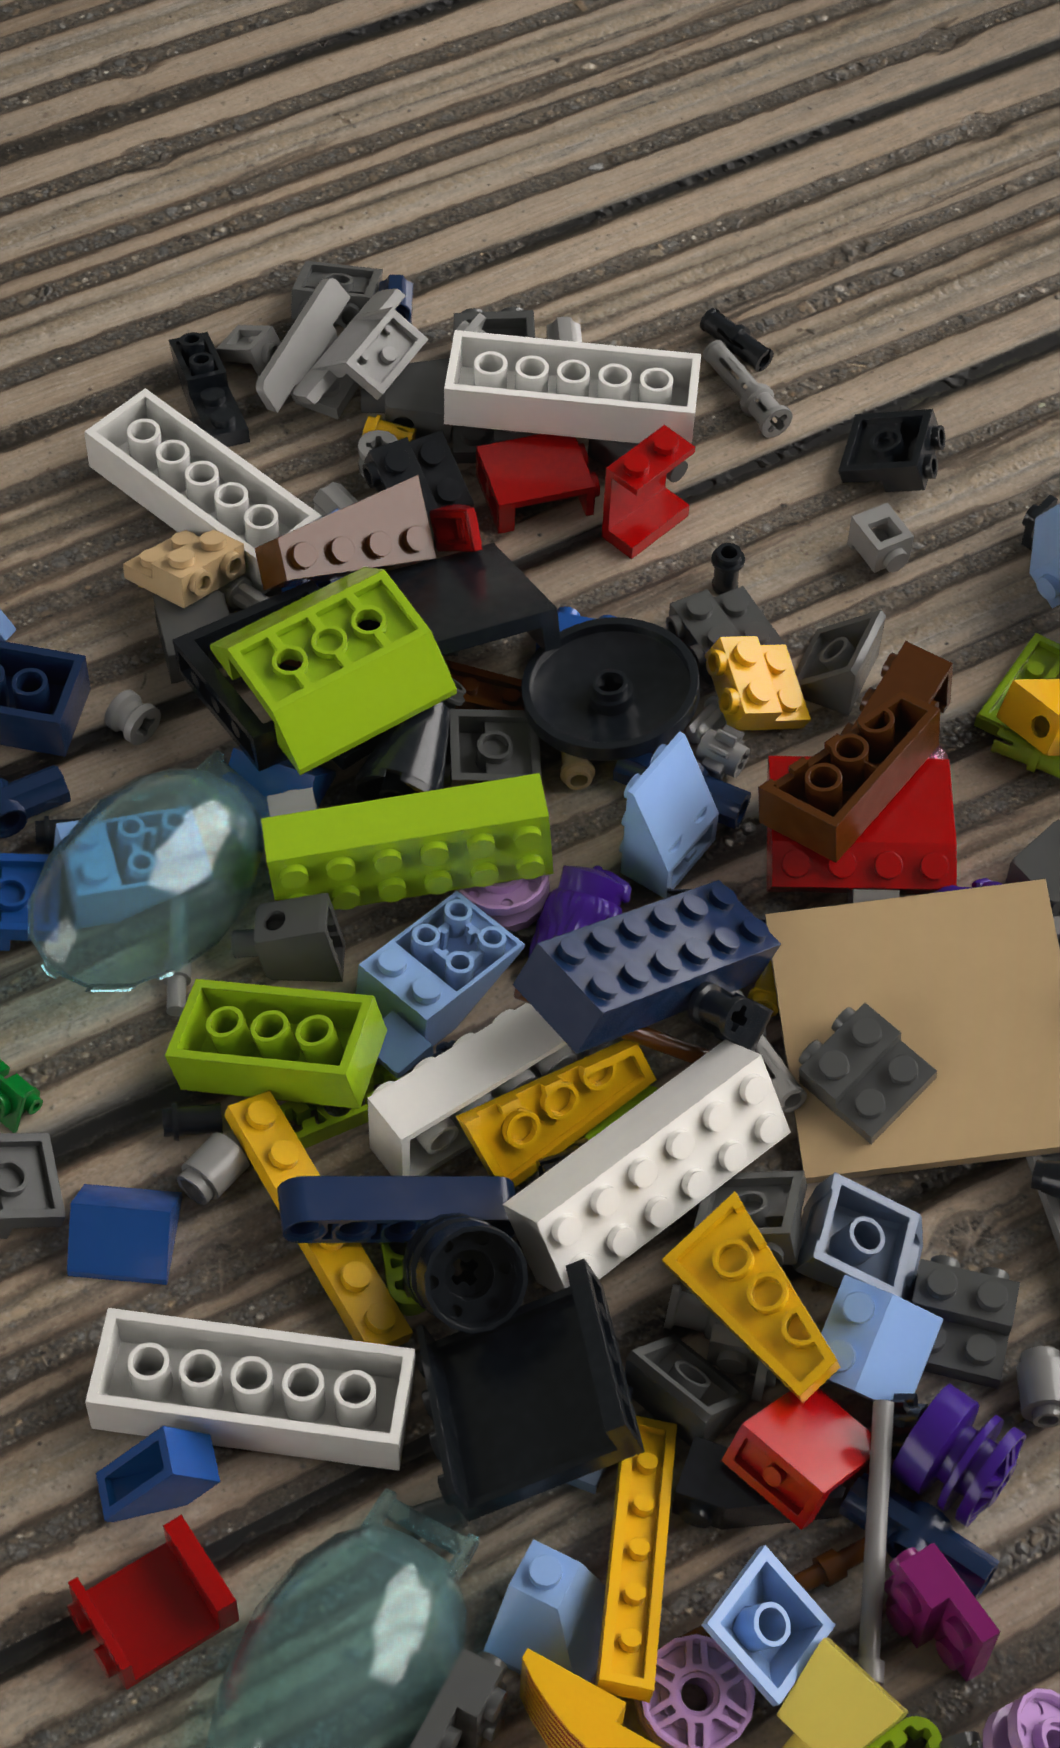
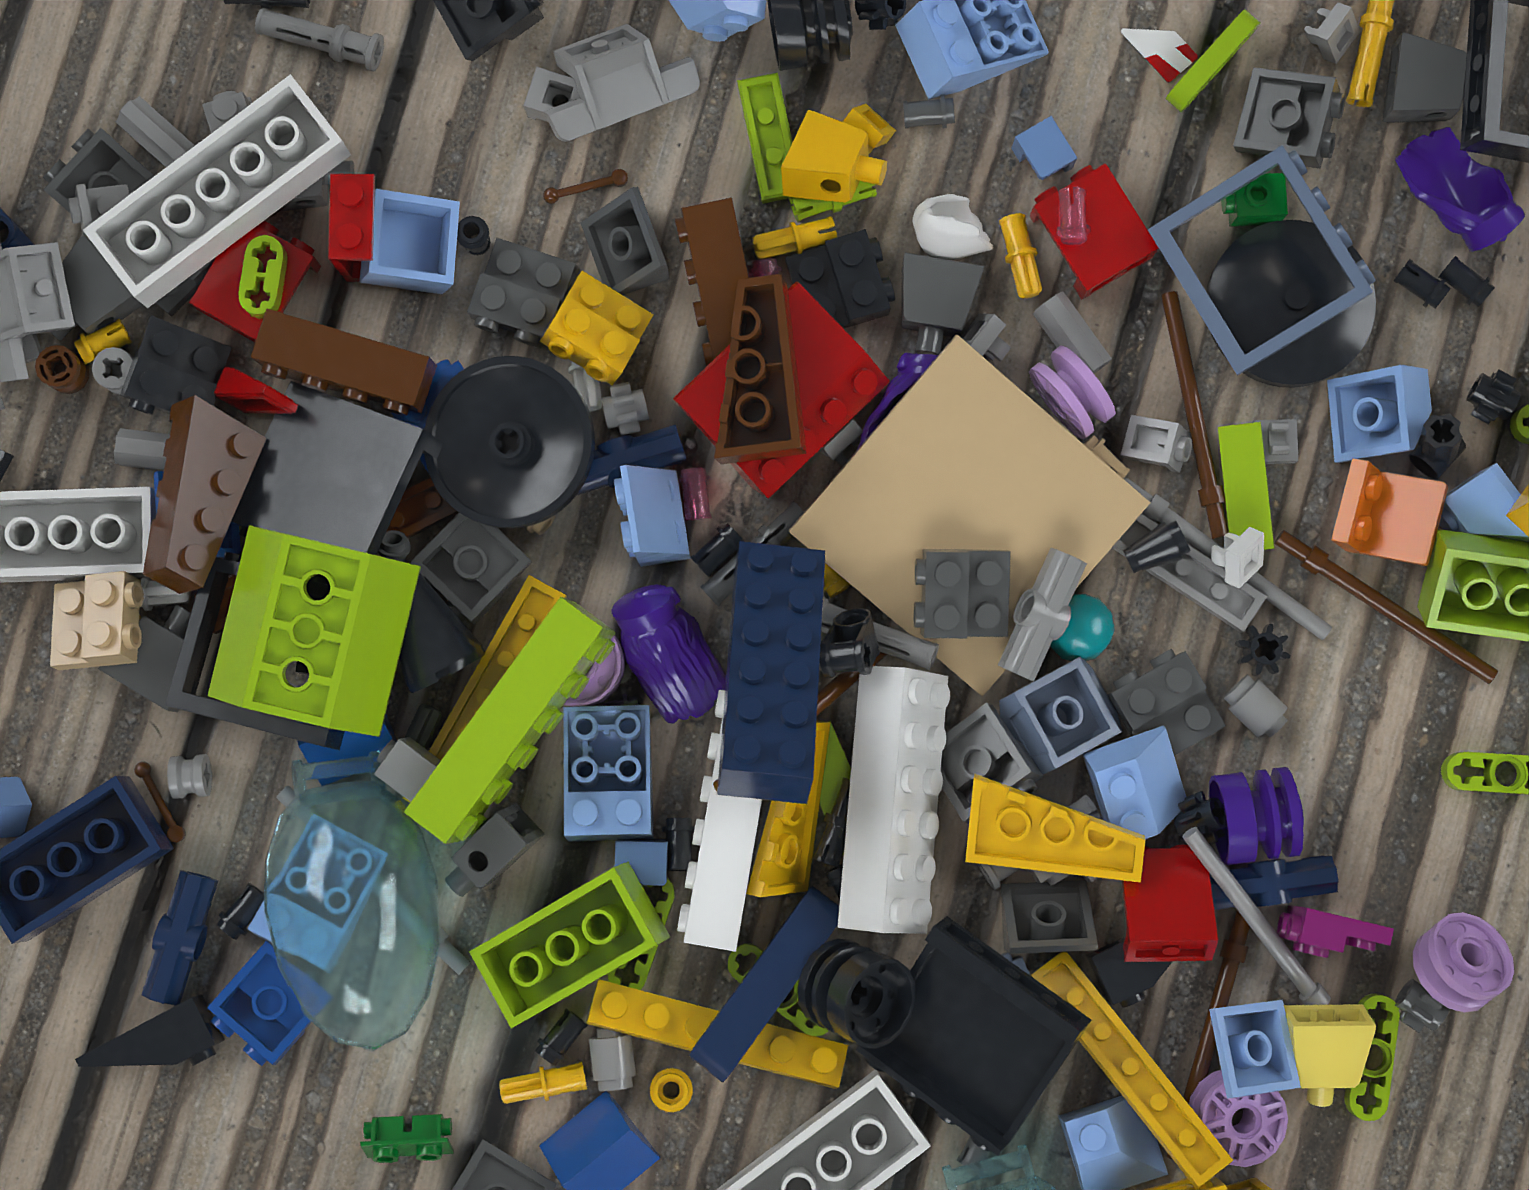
camera: 40 degrees left, 30 degrees up
none -> reddish brown wheel [35,345,89,394]
none -> reddish brown hinge [134,762,186,842]
none -> lime beam [239,235,287,319]
none -> reddish brown wedge [251,309,437,416]
none -> light blue piece [360,189,460,294]
none -> yellow axle [499,1062,587,1104]
none -> reddish brown hinge [543,169,628,204]
none -> light grey plate [544,24,700,142]
none -> yellow plate [650,1068,693,1112]
none -> clear pink pin [678,468,712,521]
none -> yellow axle [752,216,837,260]
none -> black plate [785,229,896,329]
none -> light grey piece [998,548,1087,682]
none -> teal hair [1050,594,1115,661]

